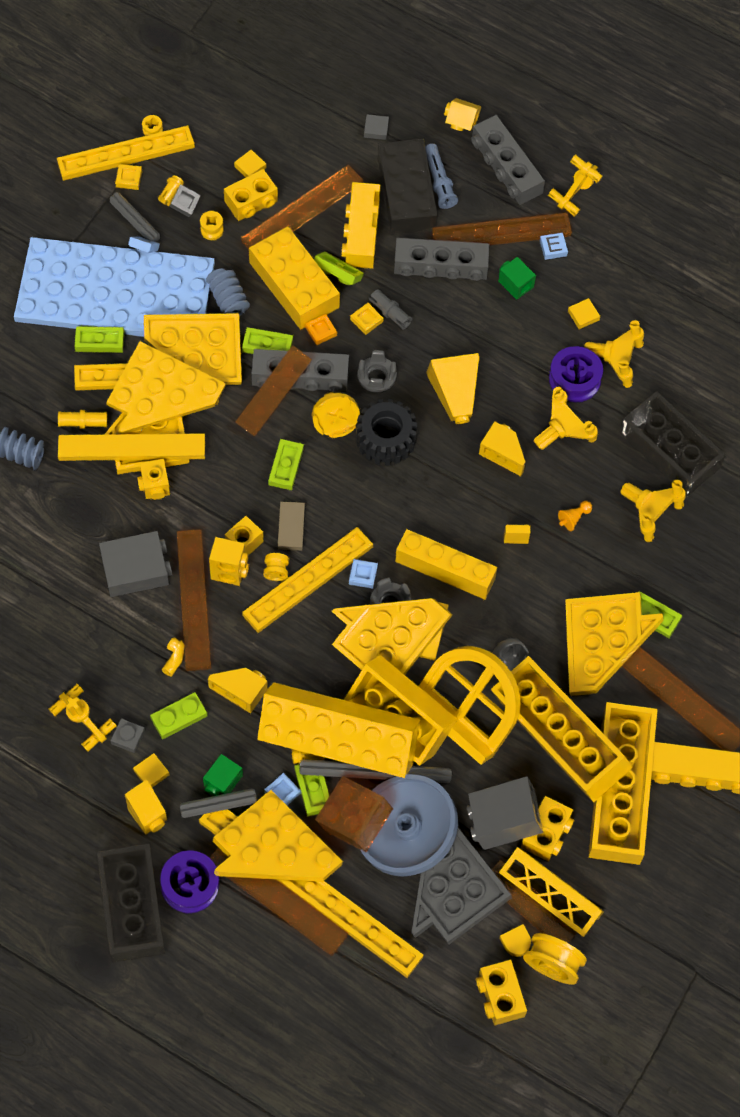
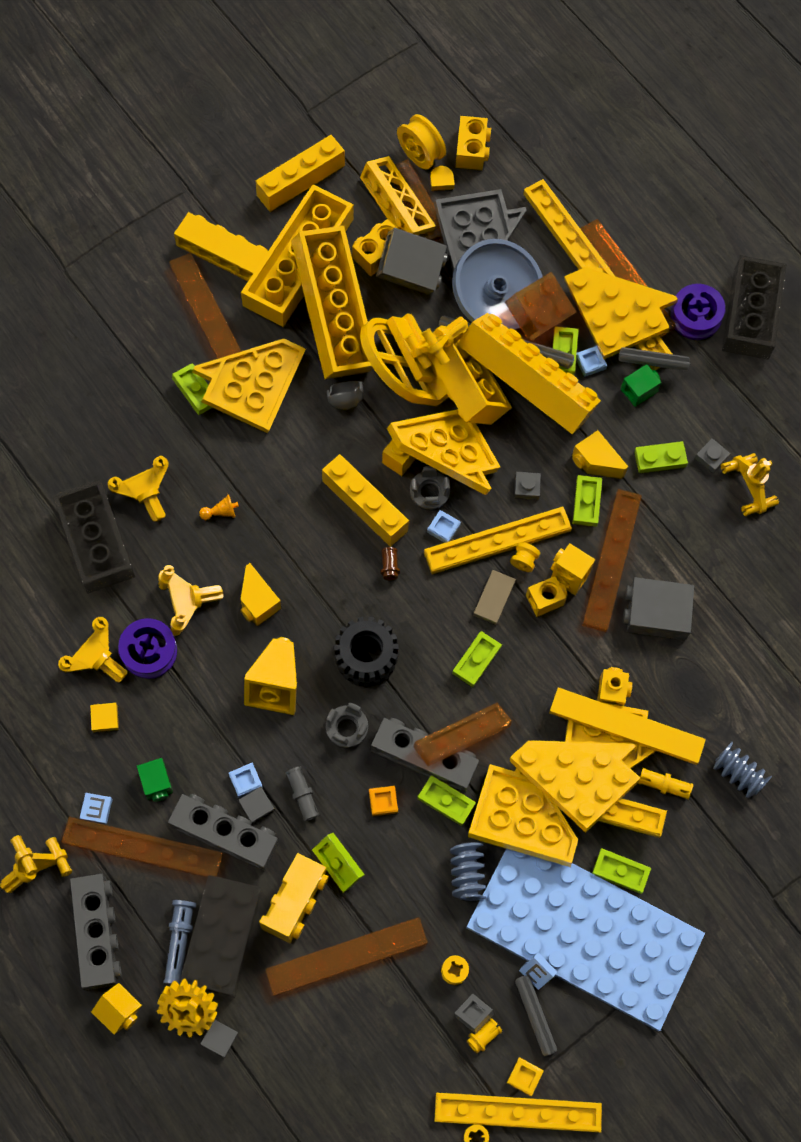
camera: 160 degrees left, 5 degrees up
yellow slope [125,780,167,835] -> none
yellow tile [133,753,169,787] -> none
yellow arm [162,638,185,677] -> none
yellow brick [224,169,278,221] -> none
yellow tile [234,150,266,177] -> none
yellow brick [249,226,340,330] -> none
yellow tile [312,392,360,438] -> none
yellow tile [350,303,383,335] -> none
yellow tile [504,525,530,544] -> none
none -> yellow gear [157,979,218,1037]
none -> light blue tile [229,763,263,798]
none -> dark grey tile [239,787,275,824]
none -> yellow brick [255,135,345,212]
none -> reddish brown pin [380,547,400,581]
none -> yellow tile [386,316,436,383]
none -> yellow axle [404,317,468,370]
none -> dark grey plate [514,472,541,500]
none -> lime plate [572,475,602,527]

